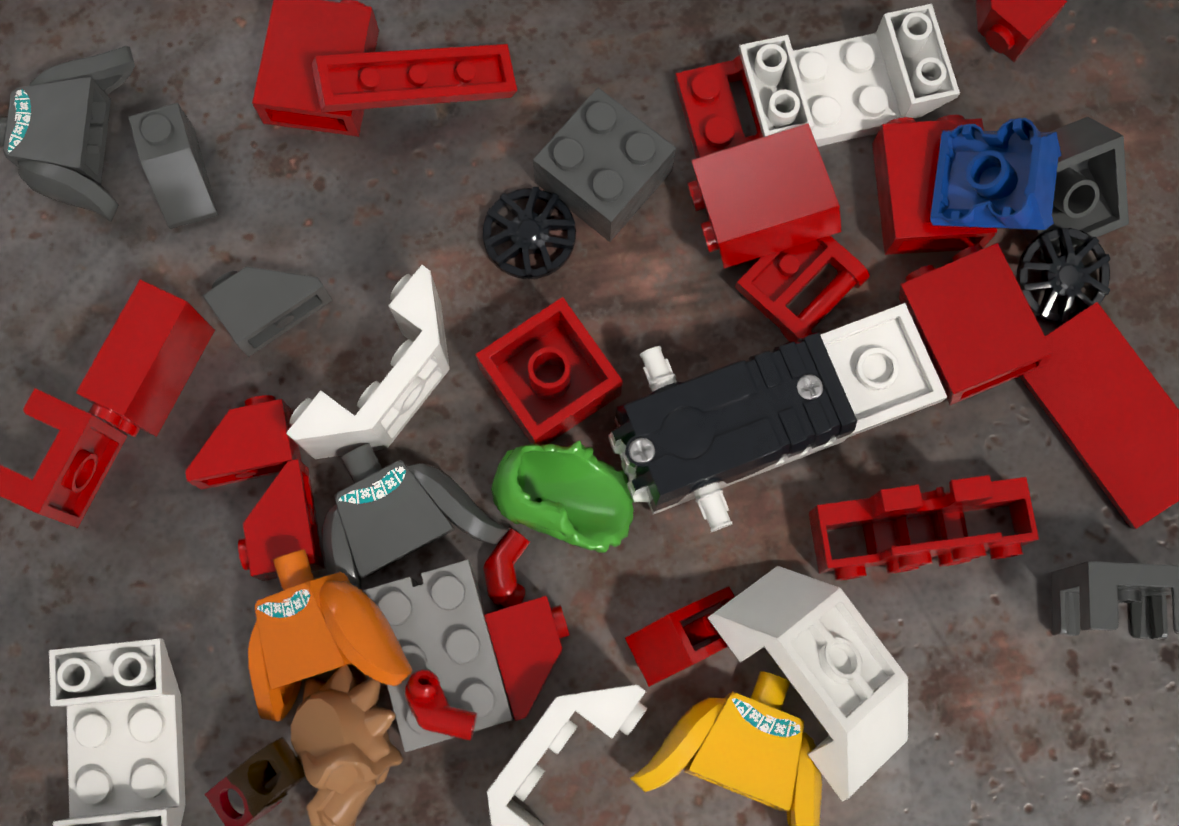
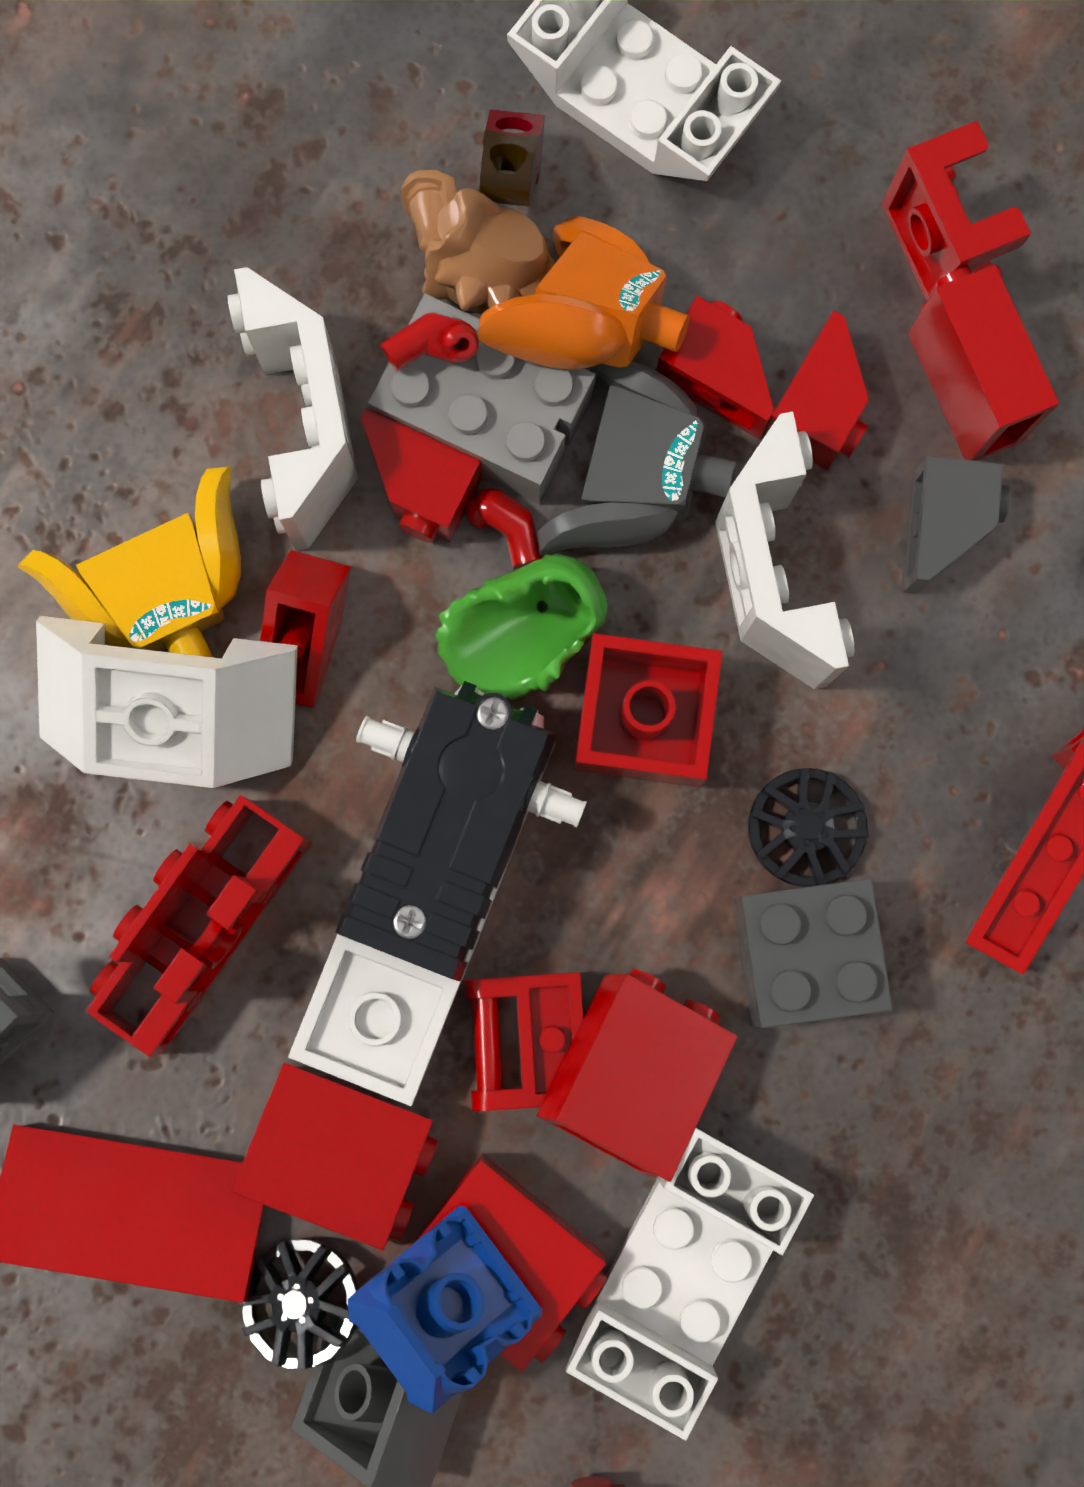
camera: 130 degrees right, 5 degrees up
red plate [675,55,763,159] -> none

